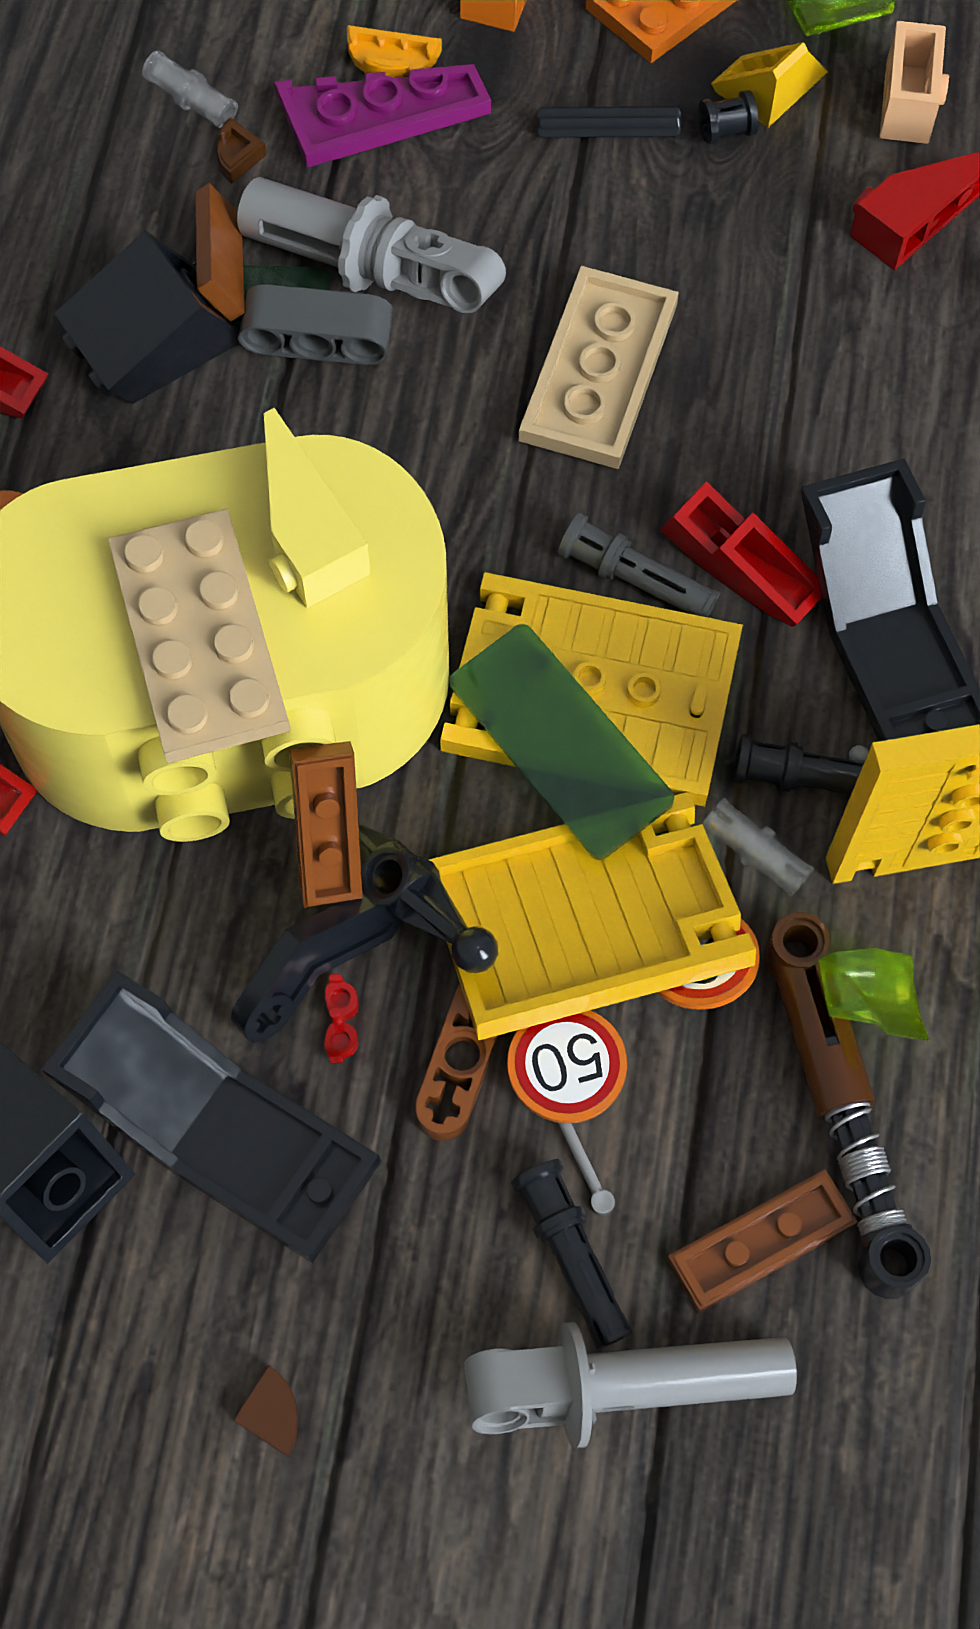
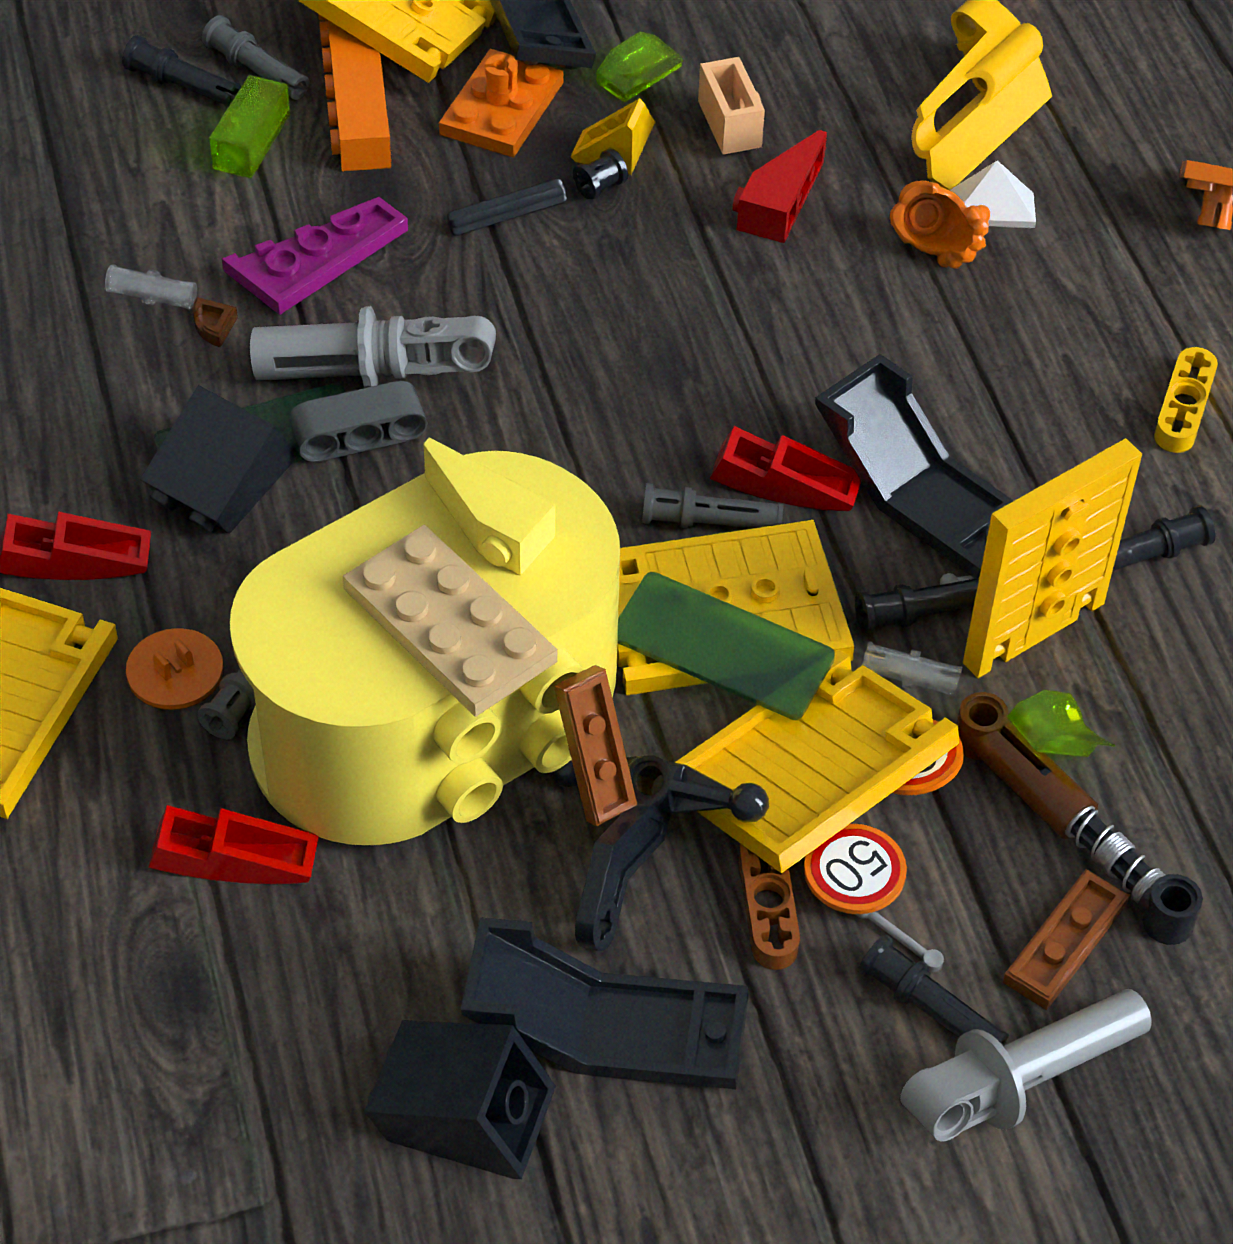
camera: 25 degrees left, 15 degrees down
dark orange tile [196,183,245,322] -> none
reddish brown tile [234,1365,298,1457] -> none
red piece [324,974,359,1064] -> none
light orange plate [347,25,442,78] -> none
tan plate [519,266,679,469] -> none

